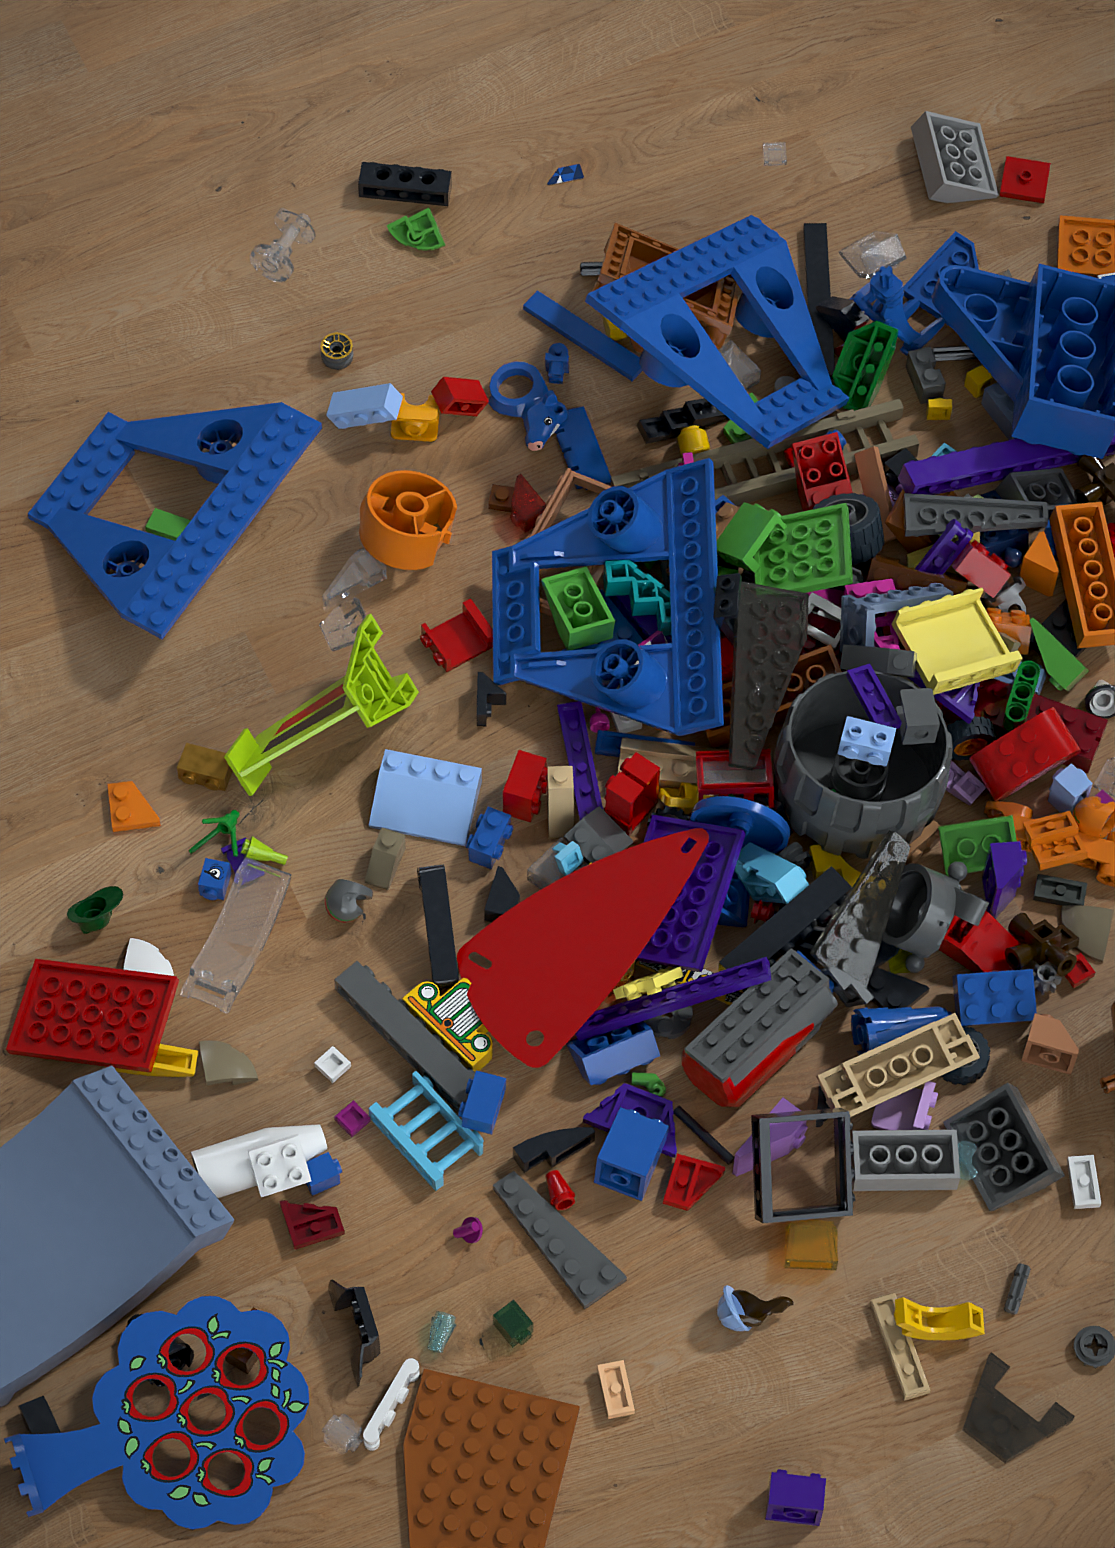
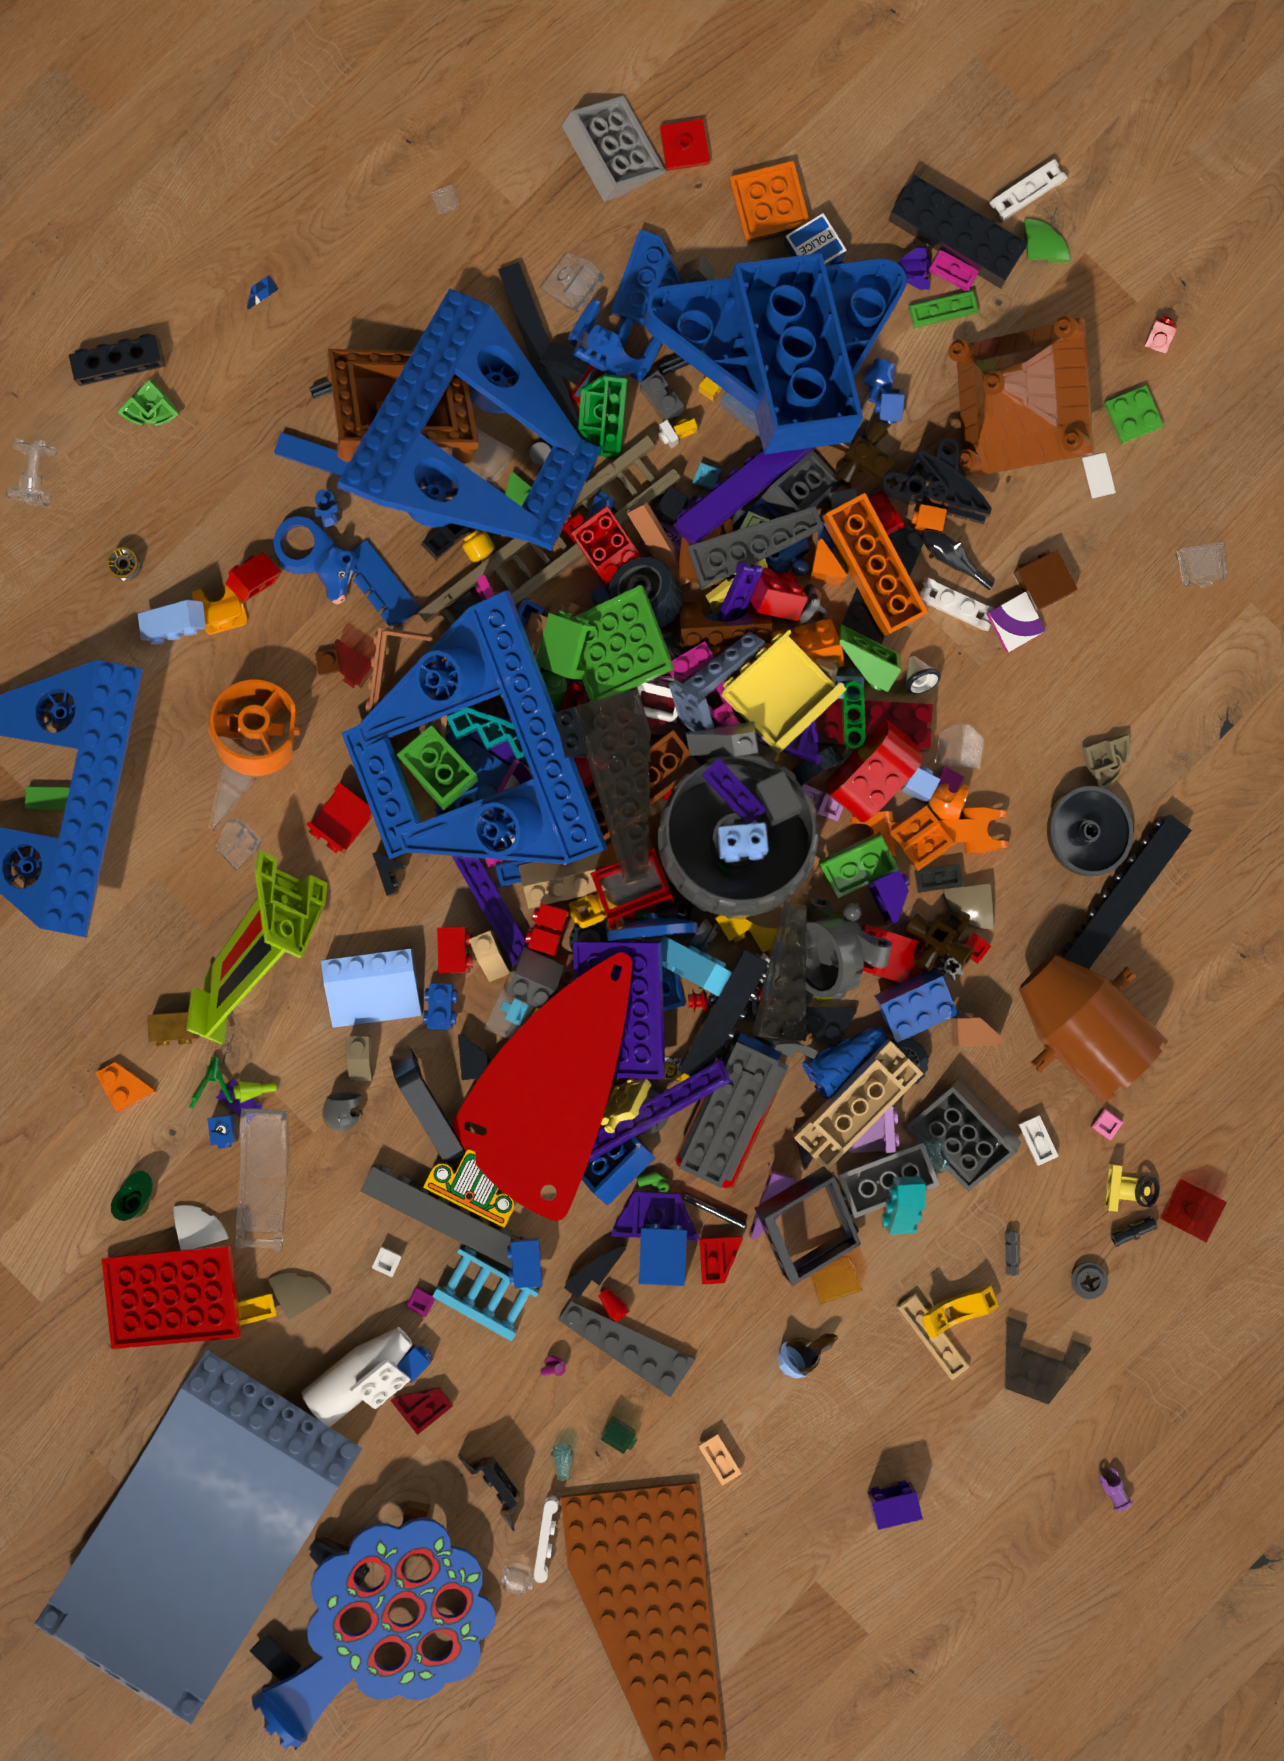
camera: 15 degrees left, 25 degrees up
none -> white plate [658,420,679,448]
none -> teal brick [881,1176,926,1235]

